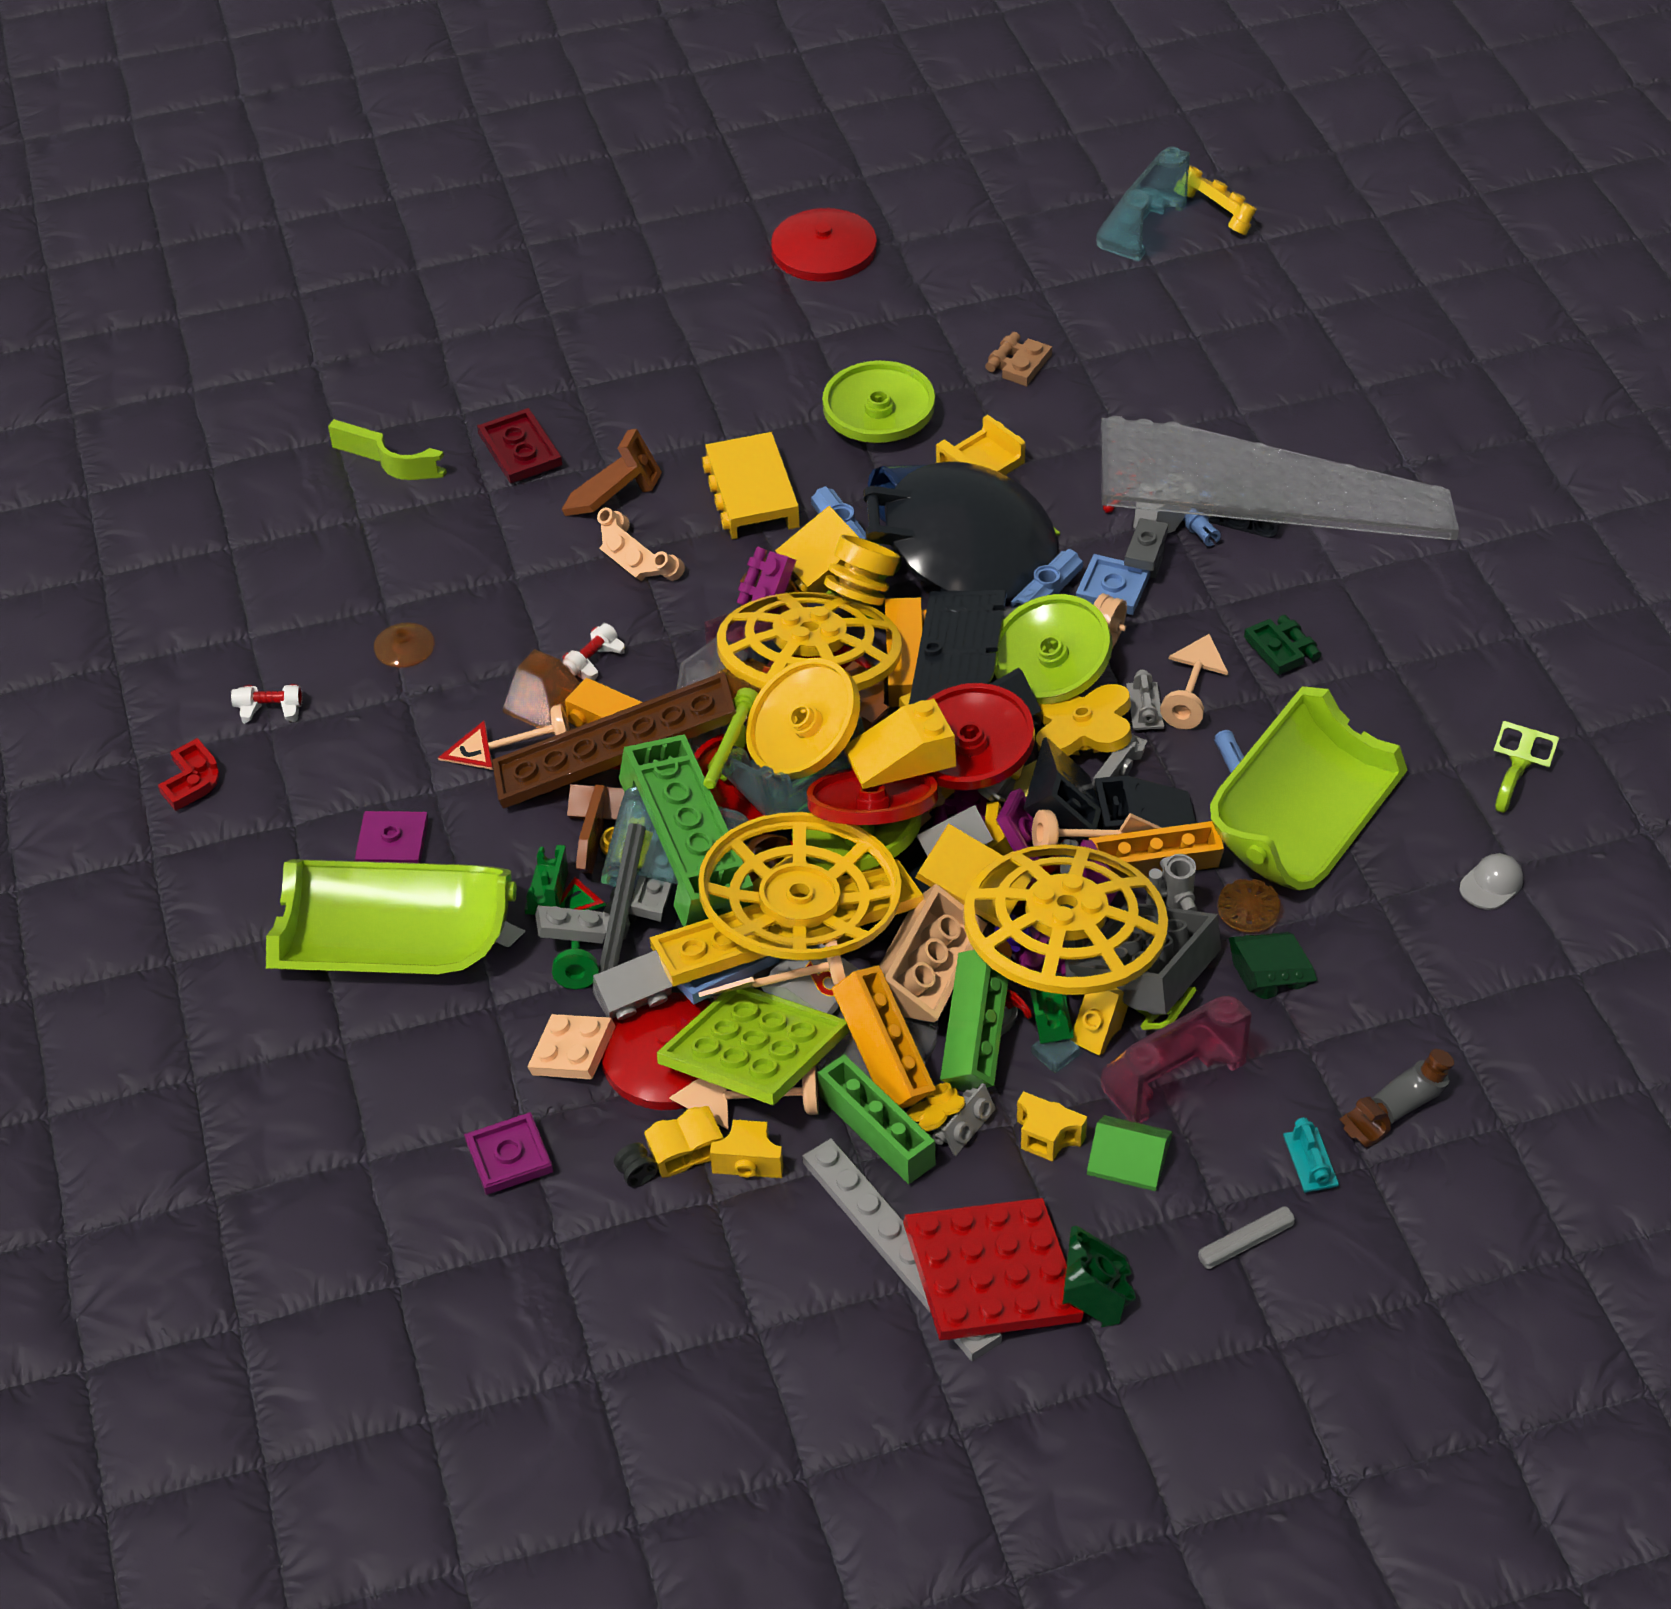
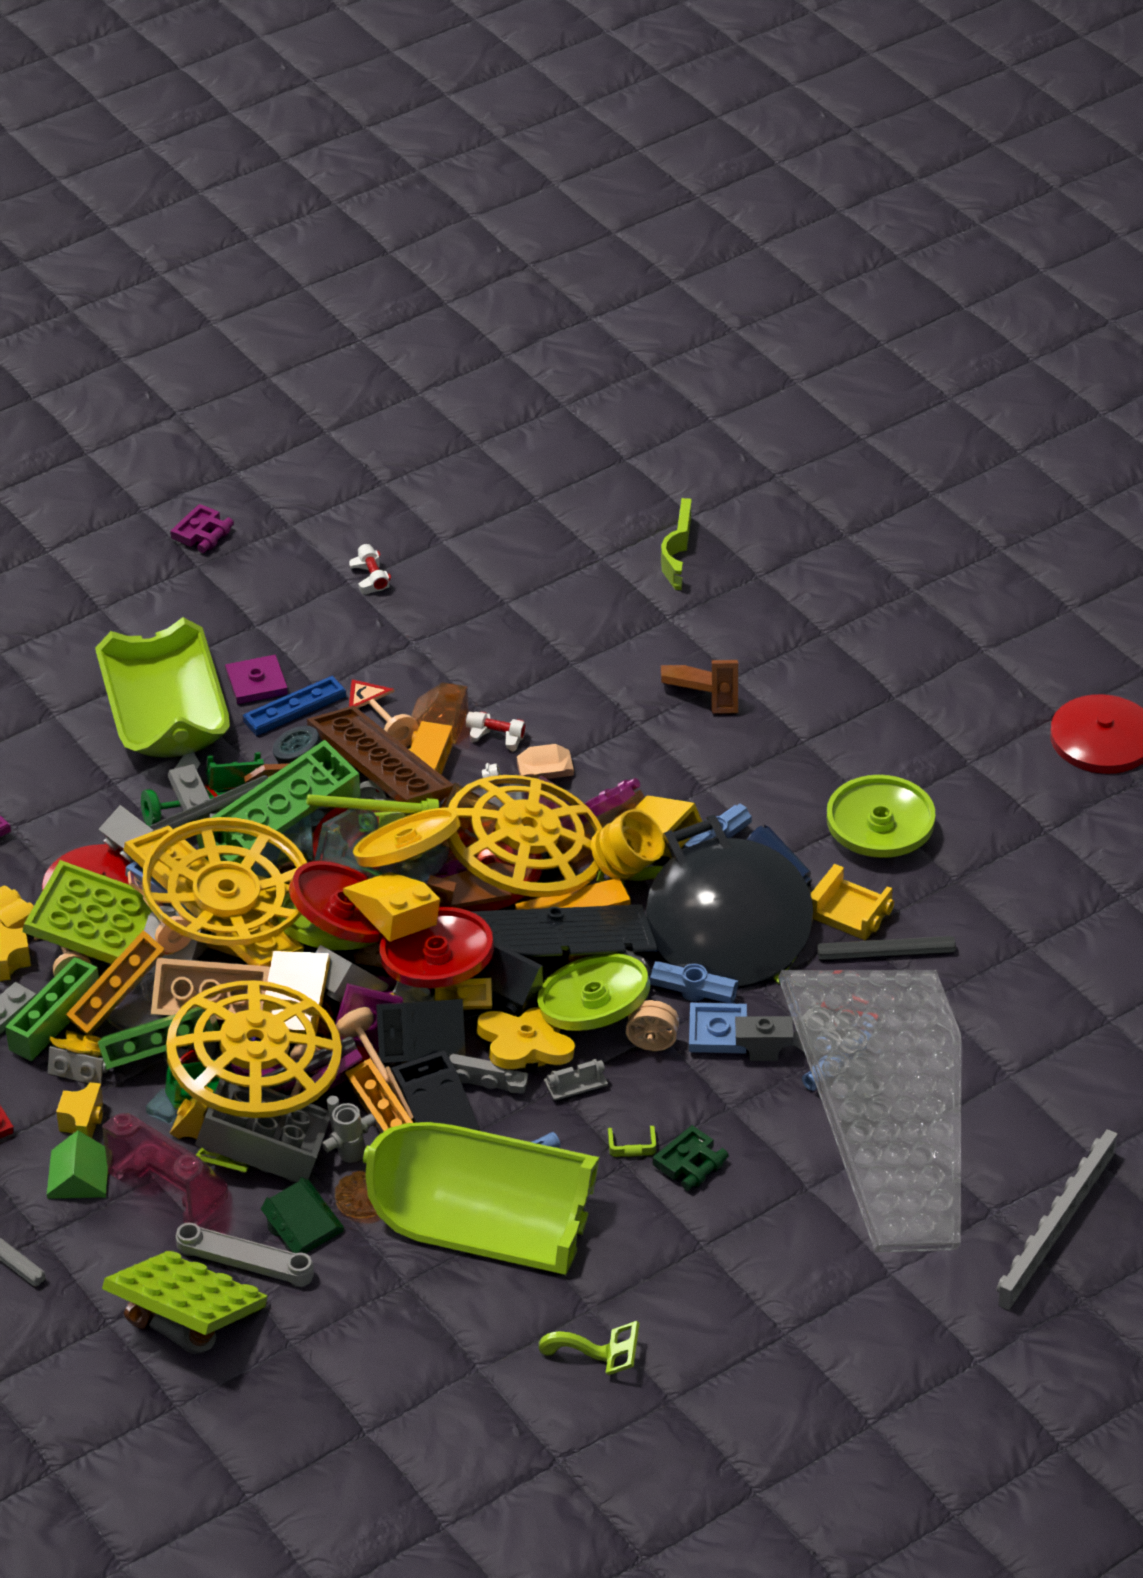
camera: 70 degrees right, 5 degrees down
red plate [158,738,219,811] -> none
clear orange dish [374,623,434,668] -> none
dark red plate [477,408,562,484] -> none
light nougat plate [527,1014,616,1079] -> none
light nougat plate [597,508,685,582] -> none
yellow panel [702,432,800,539] -> none
medium nougat plate [985,332,1052,386] -> none
light nougat piece [1160,634,1228,730] -> none
teal hinge [1283,1118,1339,1193] -> none
light grey cap [1459,853,1524,910] -> none
none -> lime plate [102,1251,268,1335]
none -> magenta plate [170,504,234,553]
none -> light grey piece [176,1223,314,1287]
none -> blue tile [243,676,346,736]
none -> wheel [272,726,322,764]
none -> white plate [482,763,501,786]
none -> light nougat slope [517,744,574,780]
none -> lime piece [608,1125,656,1157]
none -> dark grey axle [817,936,956,960]
none -> light grey plate [997,1129,1118,1310]

